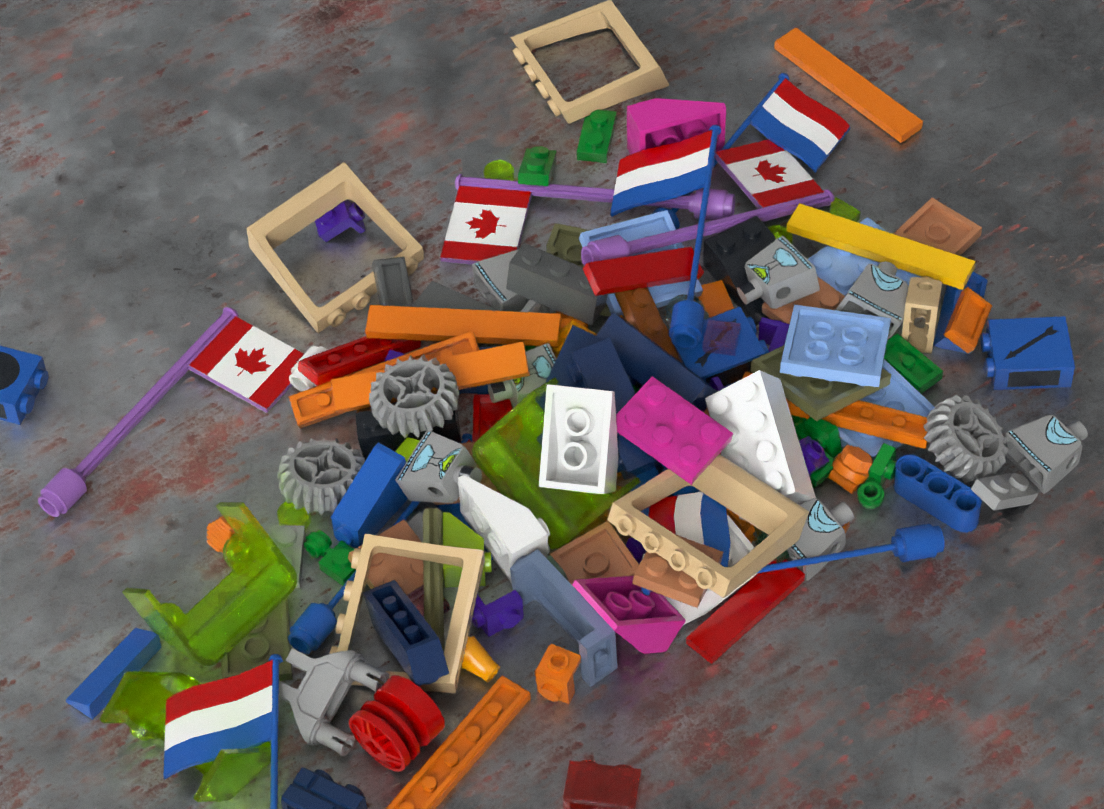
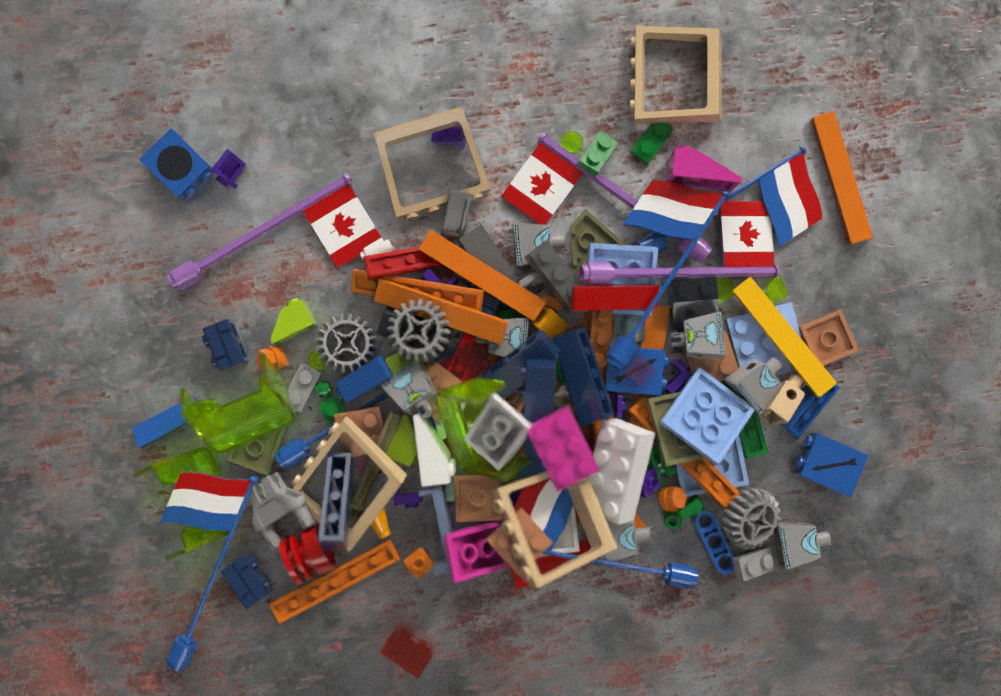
camera: 20 degrees right, 35 degrees up
orange tile [944,287,992,354] -> none
none -> dark blue brick [202,319,249,372]
none -> dark purple bracket [211,149,246,189]
none -> lime slope [270,298,317,345]

